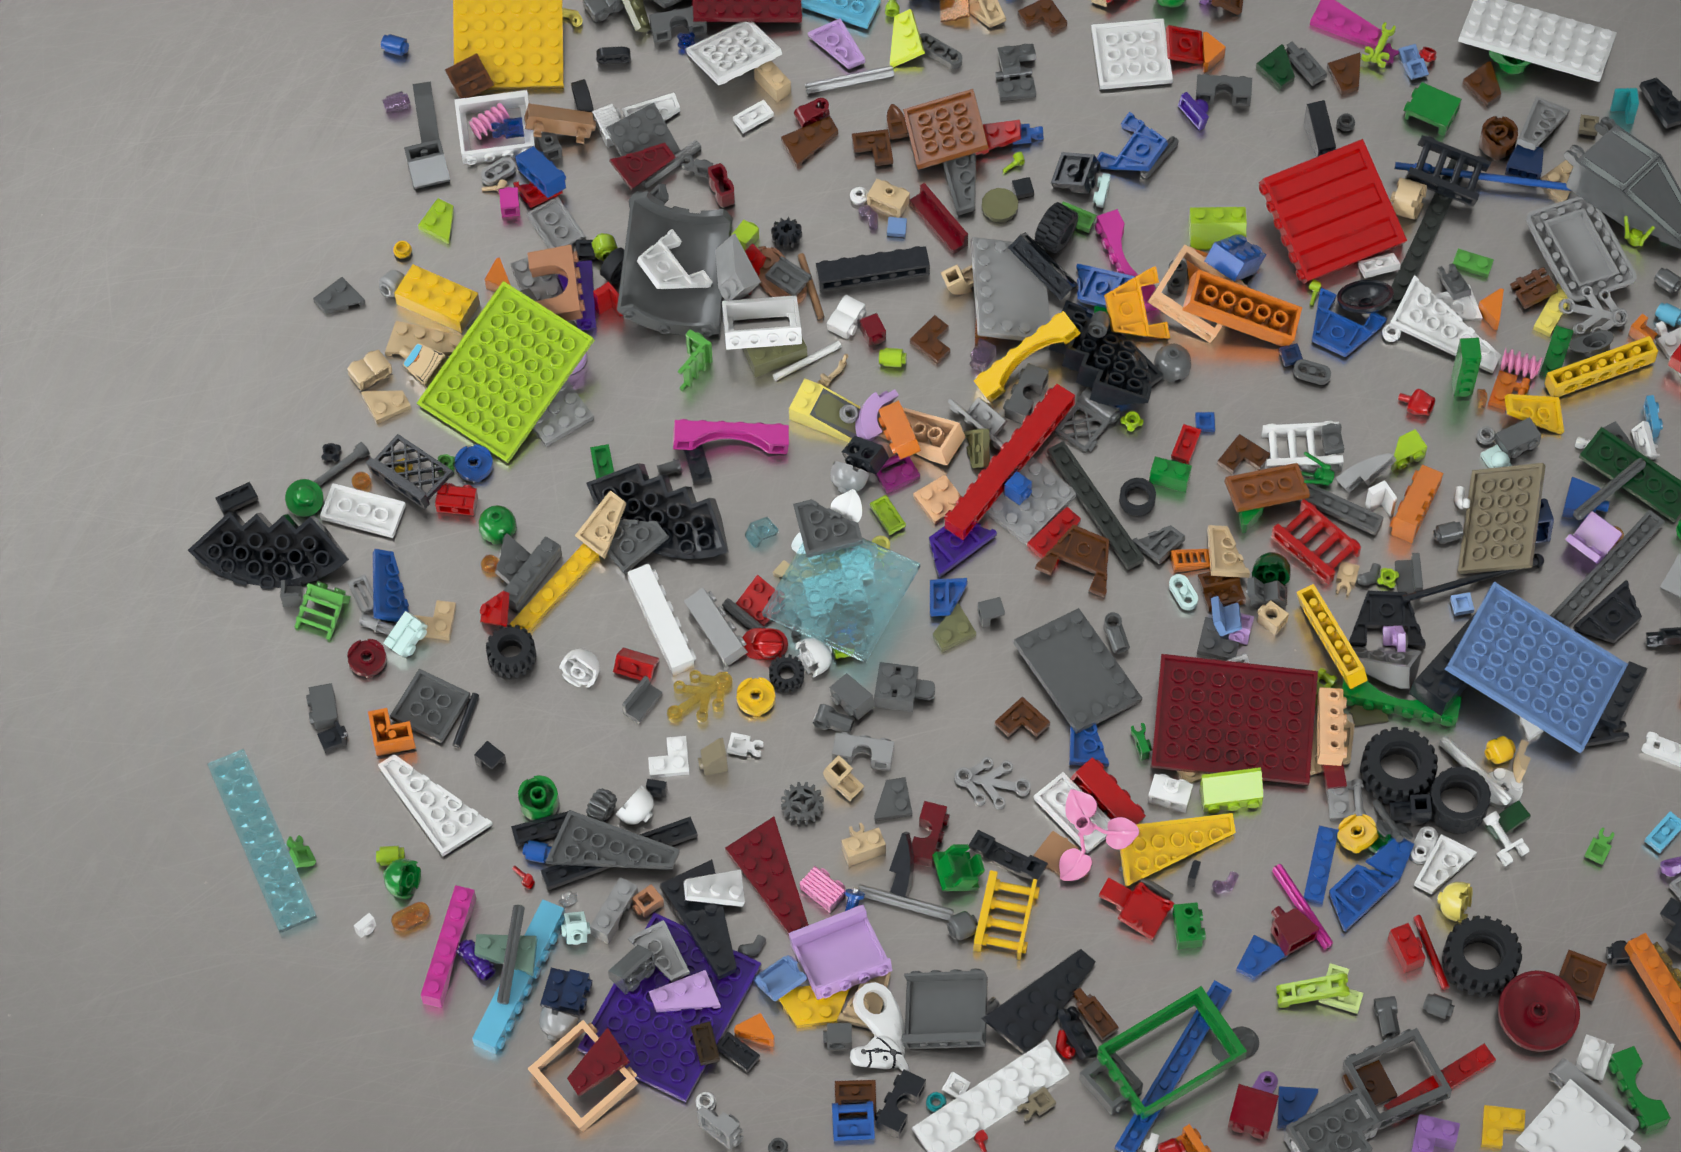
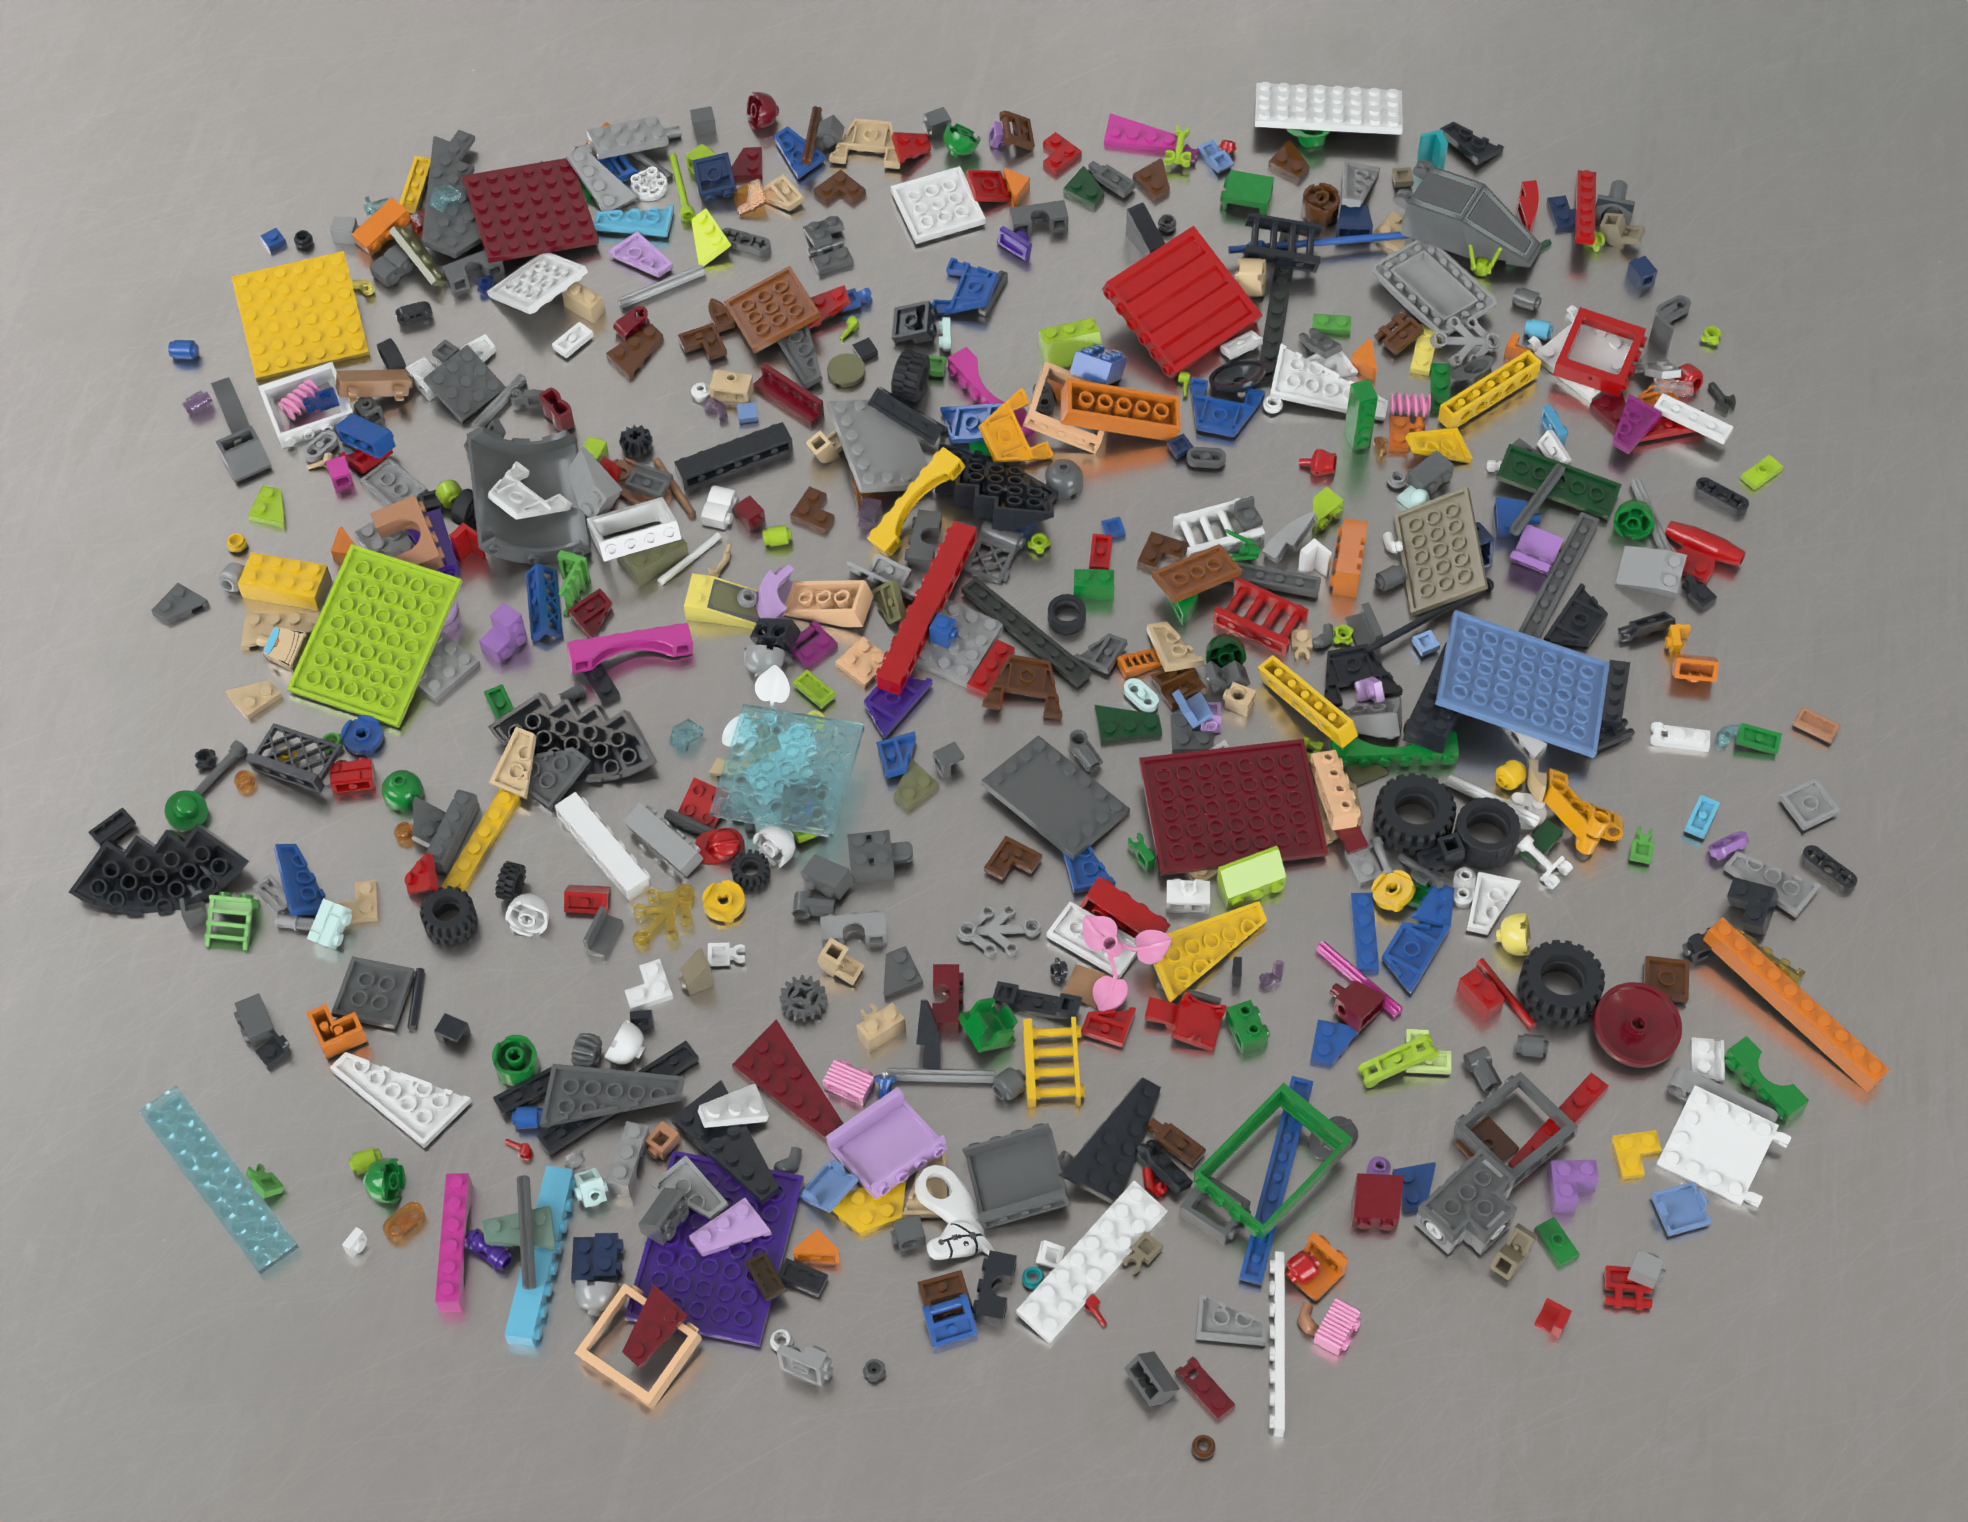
camera: 15 degrees left, 5 degrees down
white plate [320,483,406,538] -> none
tan brick [347,349,392,391] -> none
dark red plate [347,639,387,678] -> none
reddish brown slope [445,53,494,99] -> none
dark red wing [609,143,676,190] -> none
dark grey plate [793,499,863,558] -> none
orange brick [878,400,921,460] -> none
dark grey brick [1088,311,1110,338] -> none
none -> dark grey plate [432,339,459,363]
none -> medium lavender brick [479,602,527,664]
none -> black tyre [495,861,526,902]
none -> blue fence [526,563,563,641]
none -> dark red wing [568,588,612,638]
none -> red plate [1043,132,1082,175]
none -> black plate [1050,957,1068,983]
none -> red wing [1081,1007,1136,1048]
none -> dark green wing [1094,705,1162,744]
none -> light orange connector [1543,767,1624,855]

